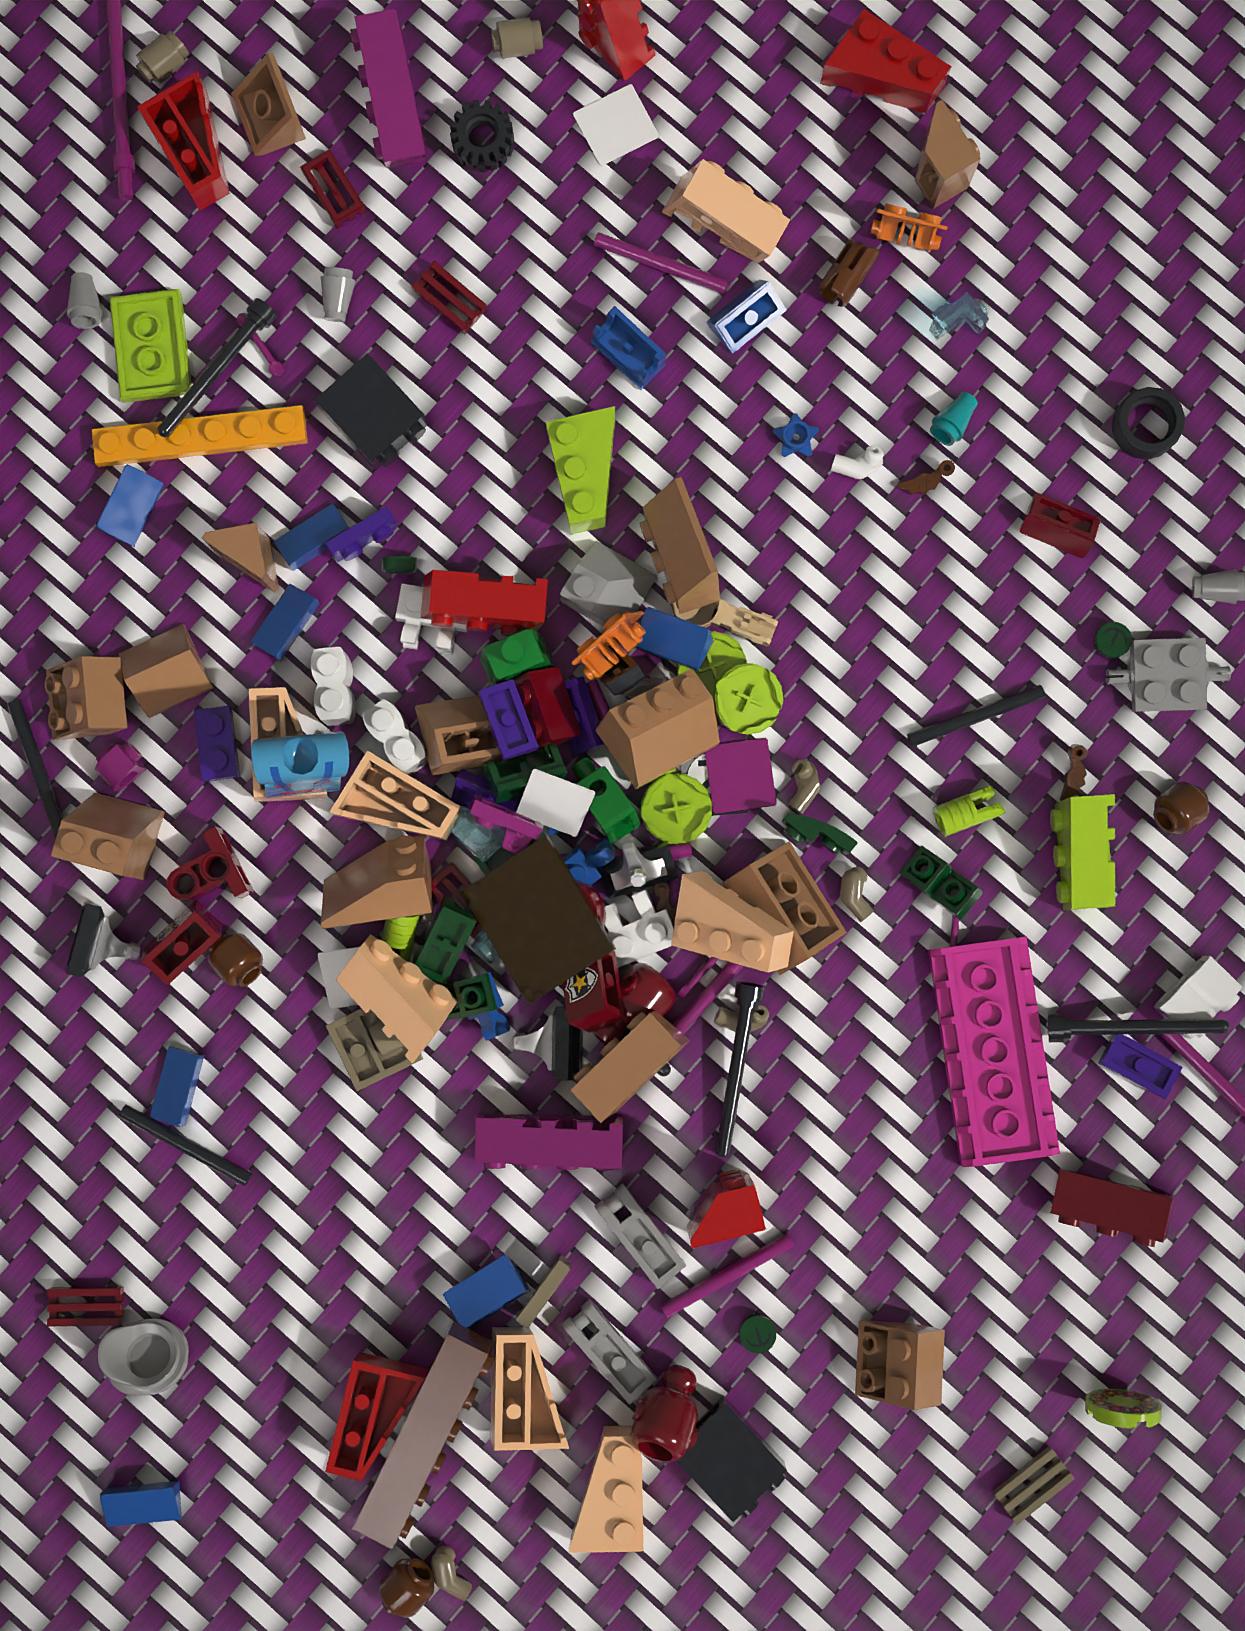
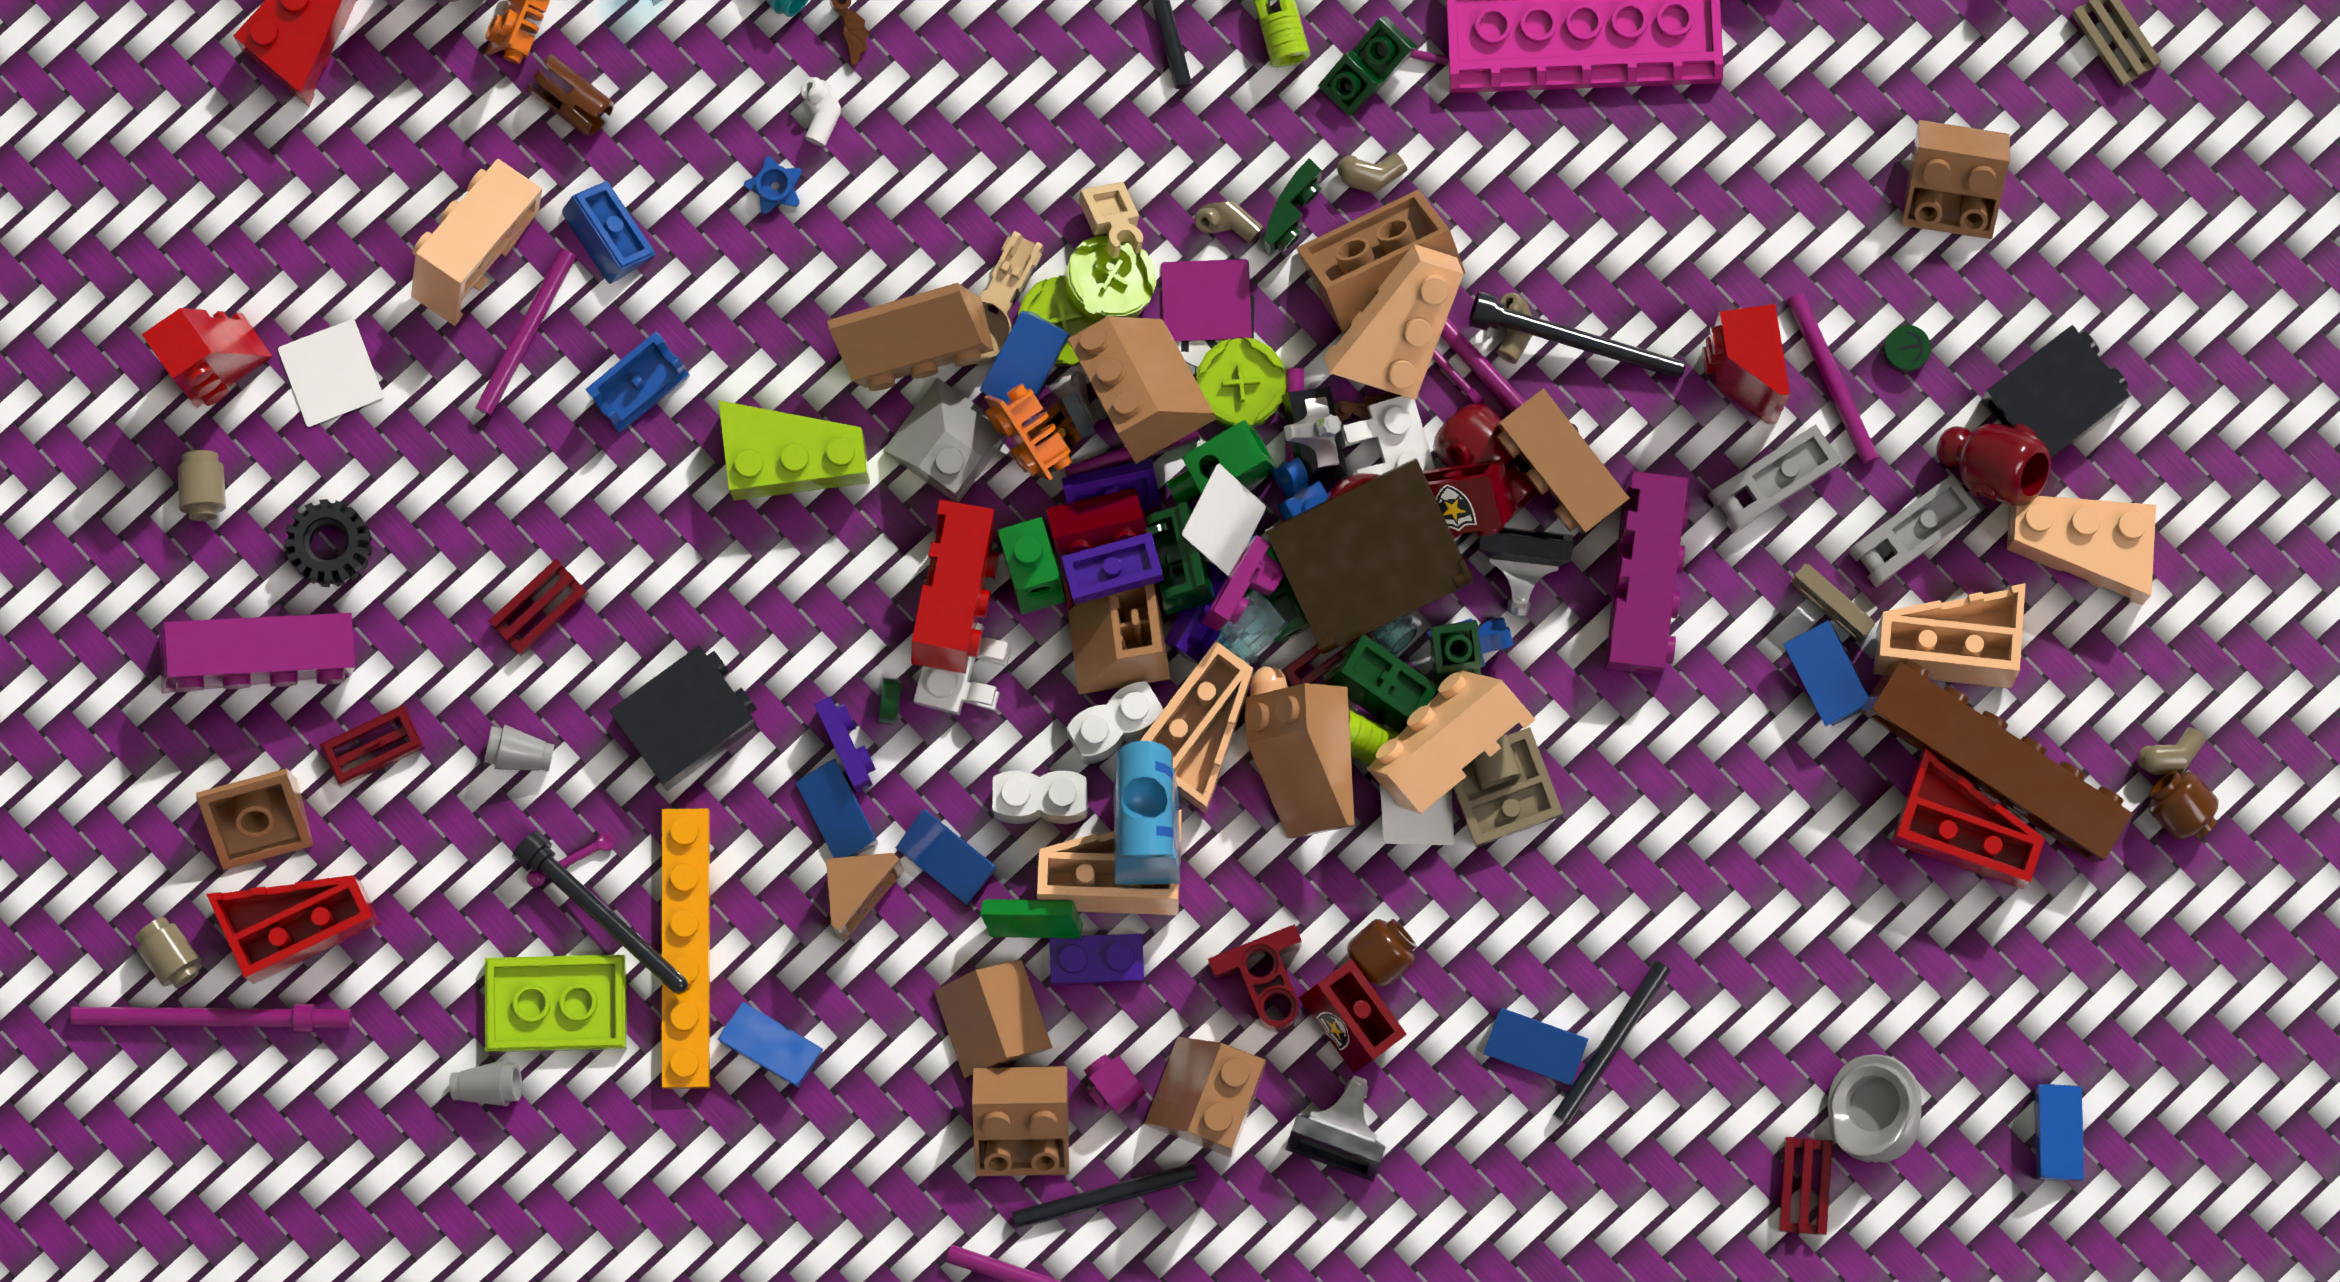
camera: 85 degrees left, 5 degrees down
none -> green tile [981,899,1083,939]
none -> tan plate [1079,182,1143,258]
none -> light nougat hinge [1250,666,1287,696]

